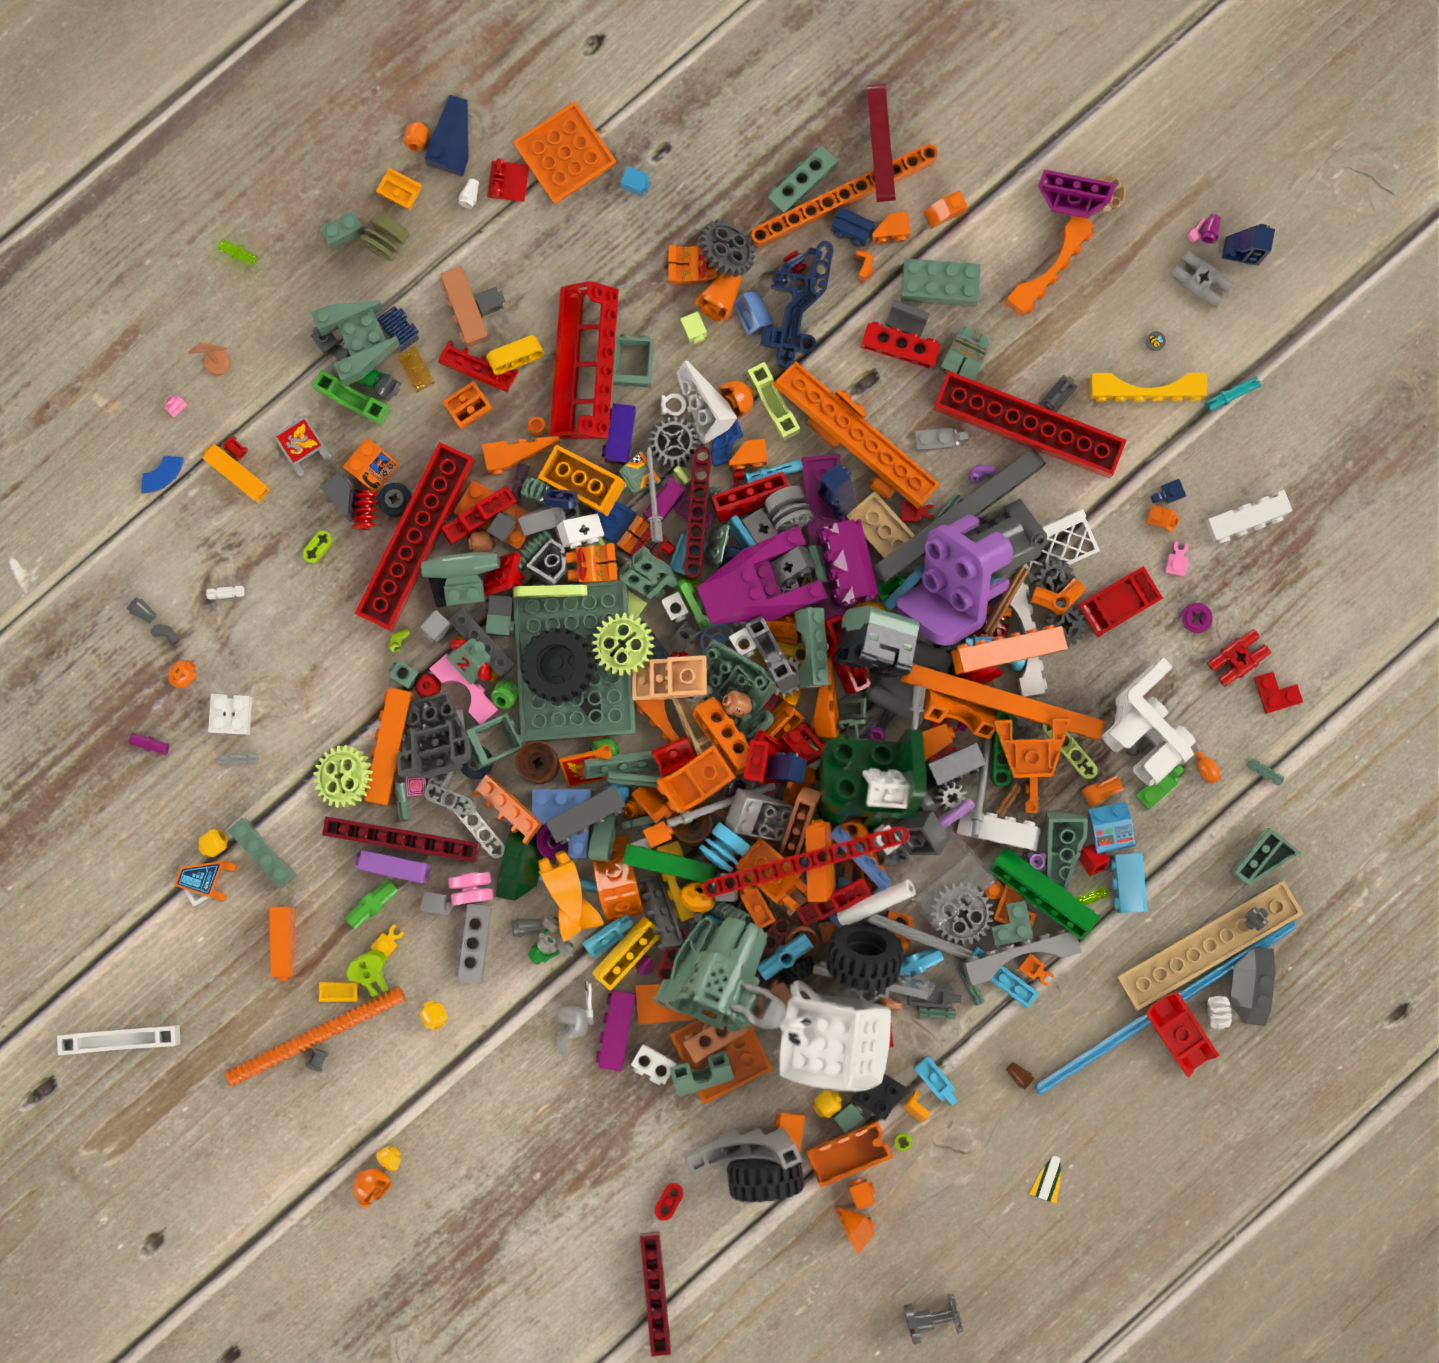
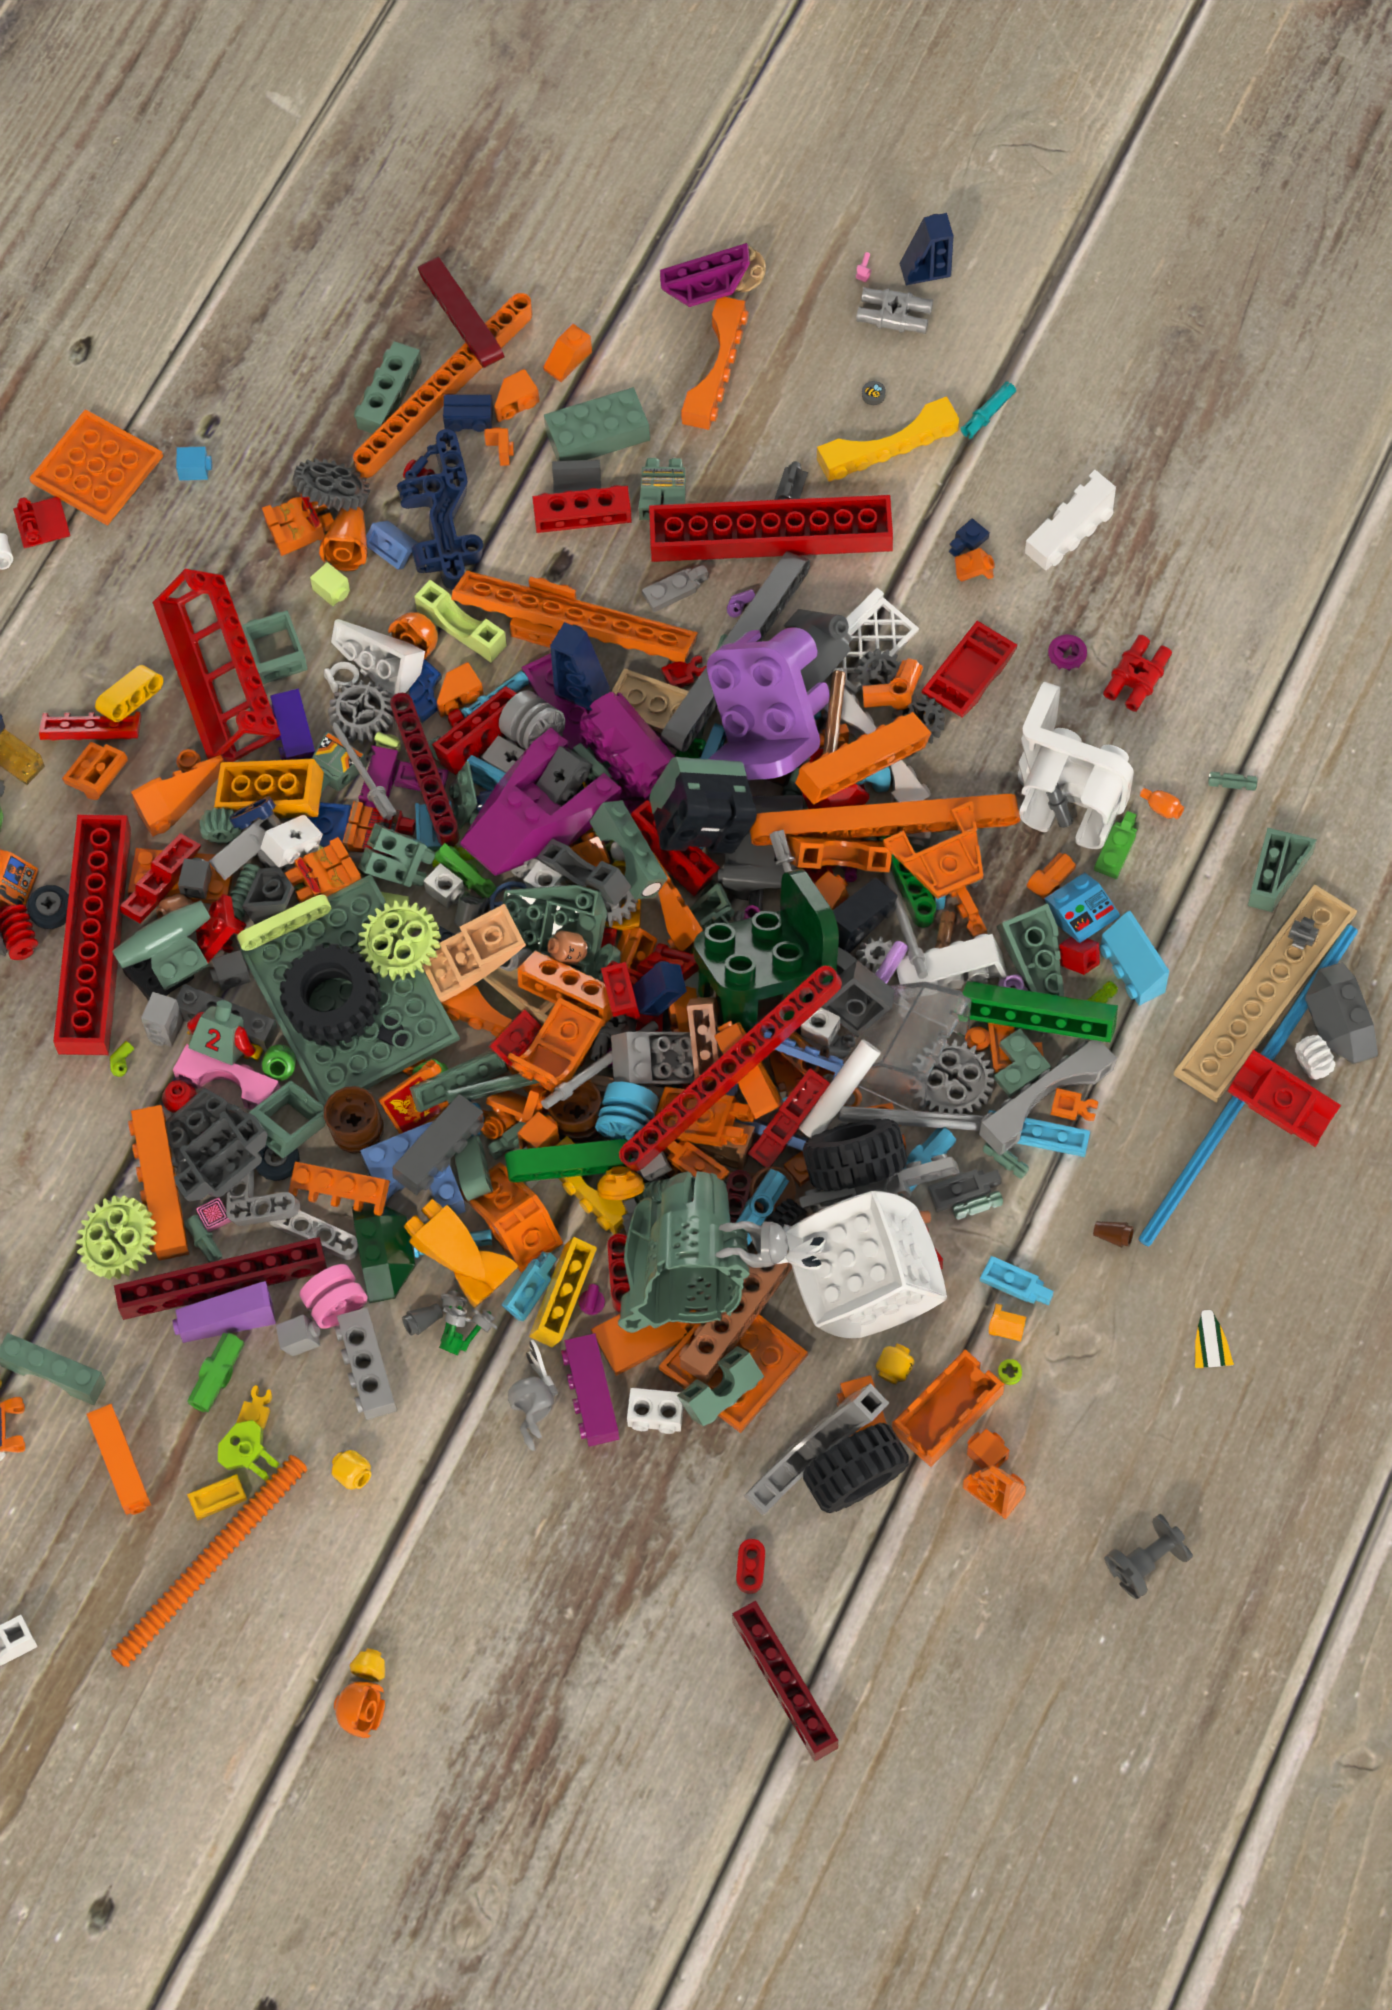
camera: 20 degrees left, 20 degrees down
dark grey bush [305,1048,329,1072] -> none
sand green brick [389,660,420,689] -> none
nougat brick [439,266,490,348] -> none
dark grey brick [475,287,506,316] -> none
sand green brick [486,614,515,637] -> none
pin [511,463,530,503] -> none
magenta dish [536,824,569,861] -> none
dark grey hinge [636,875,684,950] -> none
sand green brick [833,1102,864,1133] -> none
black brick [851,1074,905,1121] -> none
white bracket [863,768,910,808] -> none
orange brick [869,474,896,500] -> none
yellowish green beam [1042,724,1098,779] -> none
bright pink plate [1165,541,1188,577] -> none
magenta cone [1200,214,1221,244] -> none
red plate [1254,671,1303,714] -> none

